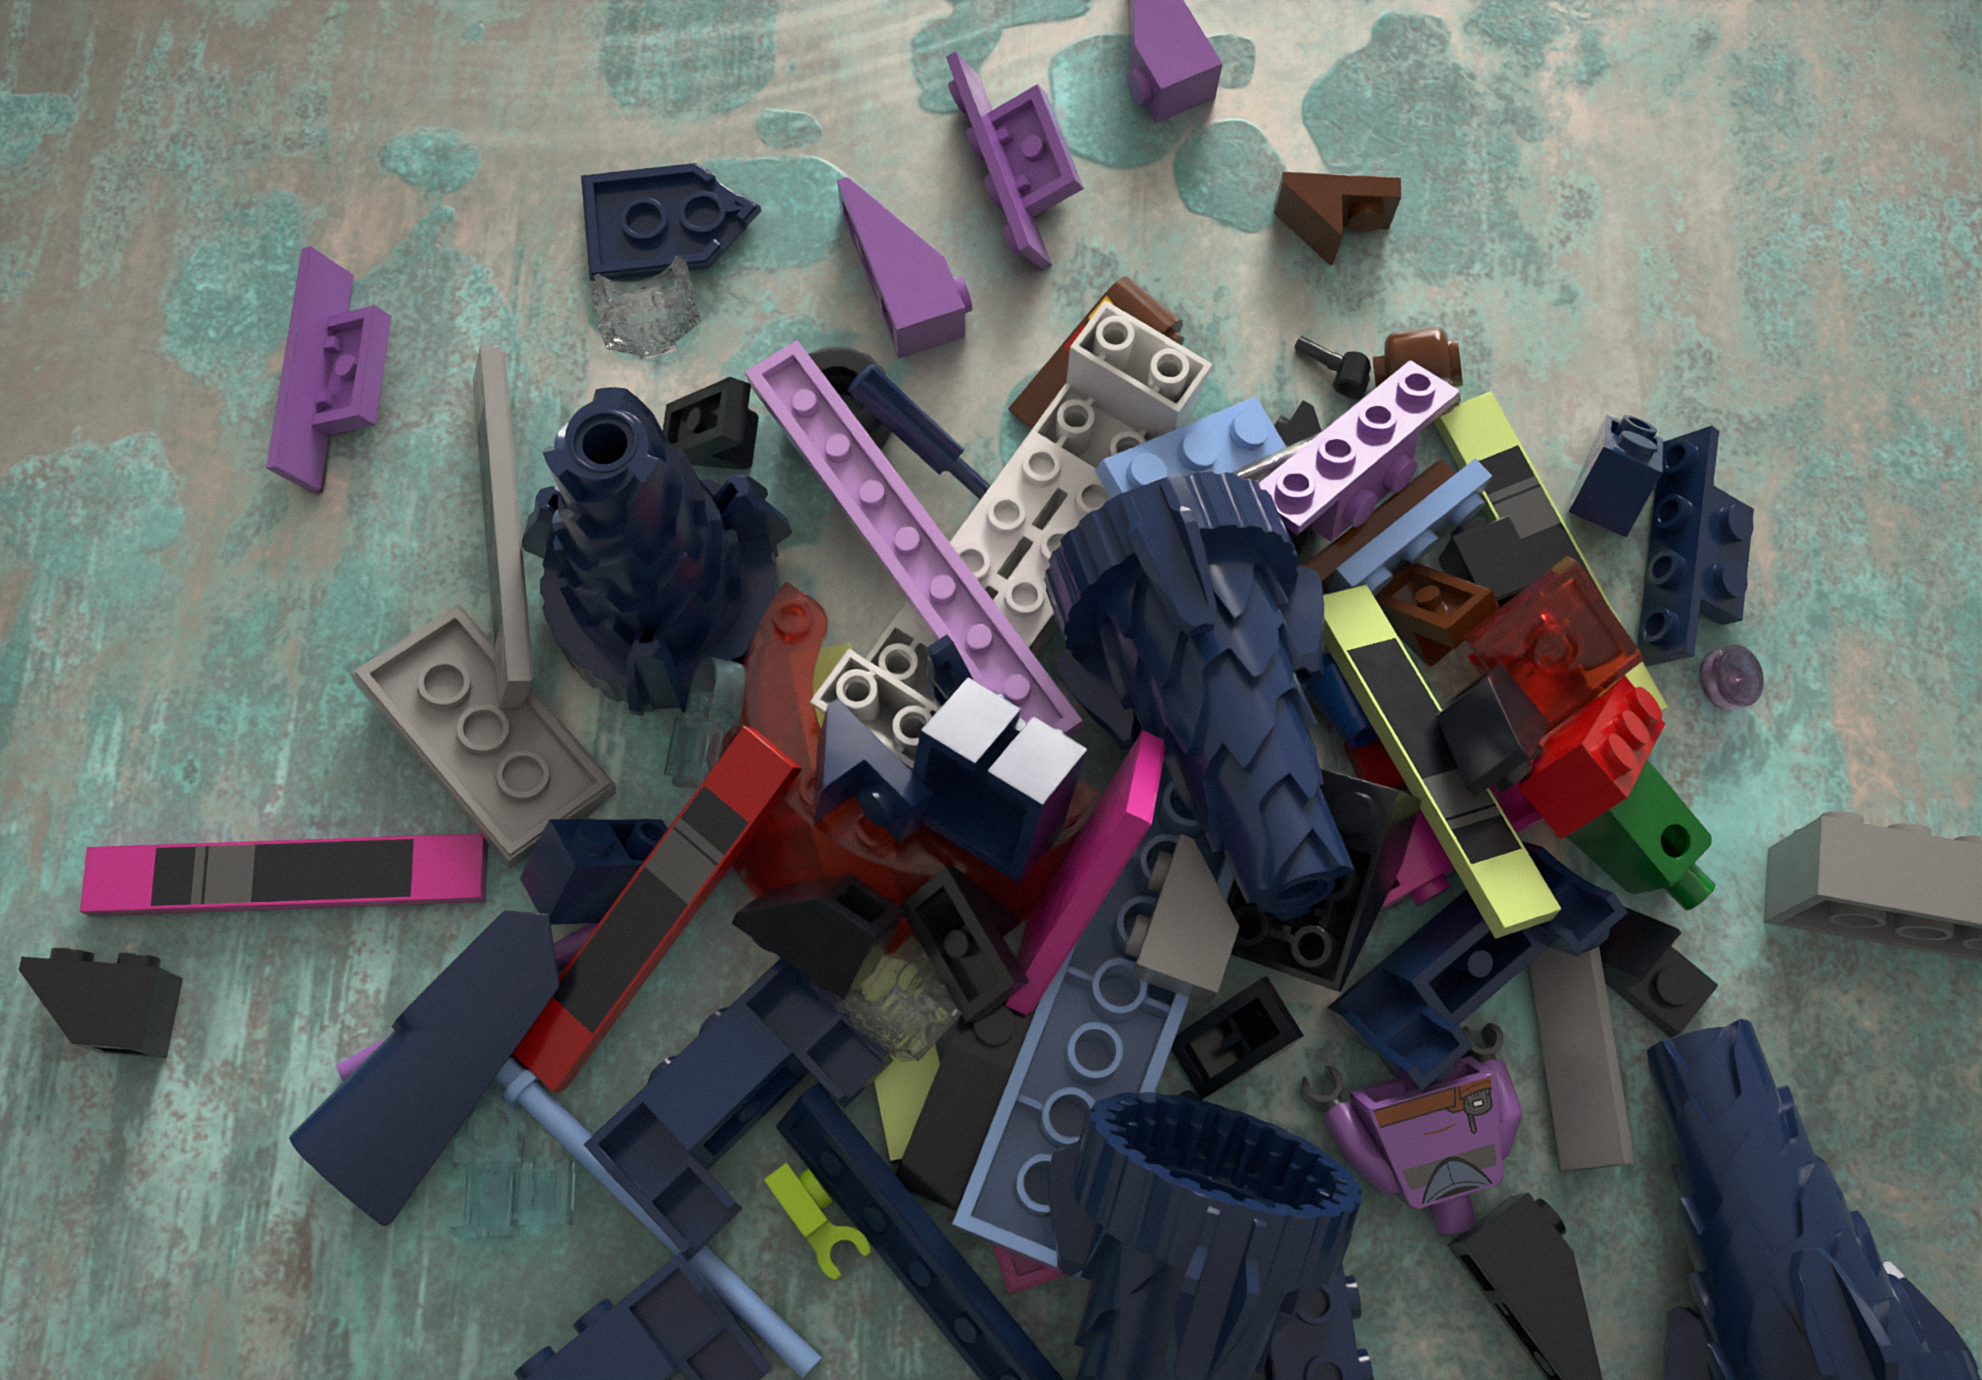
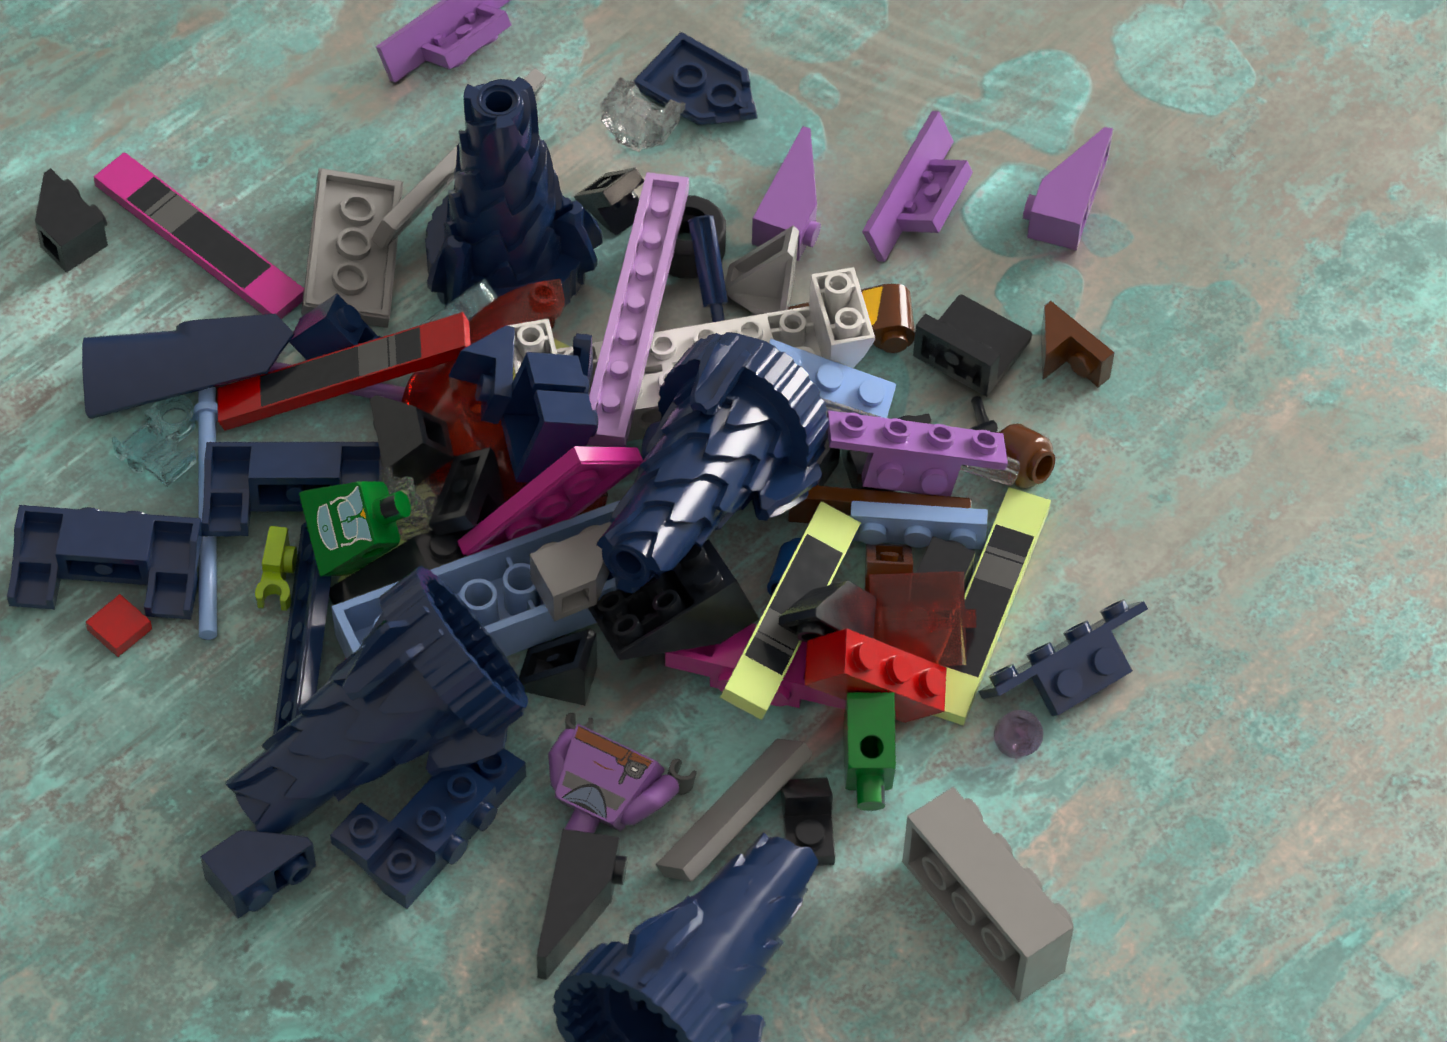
camera: 45 degrees right, 15 degrees down
dark blue bracket [1327,841,1628,1091] -> none
dark blue slope [1569,414,1663,538] -> none
none -> green torso [299,481,411,576]
none -> light grey slope [725,225,799,315]
none -> black bracket [913,294,1032,397]

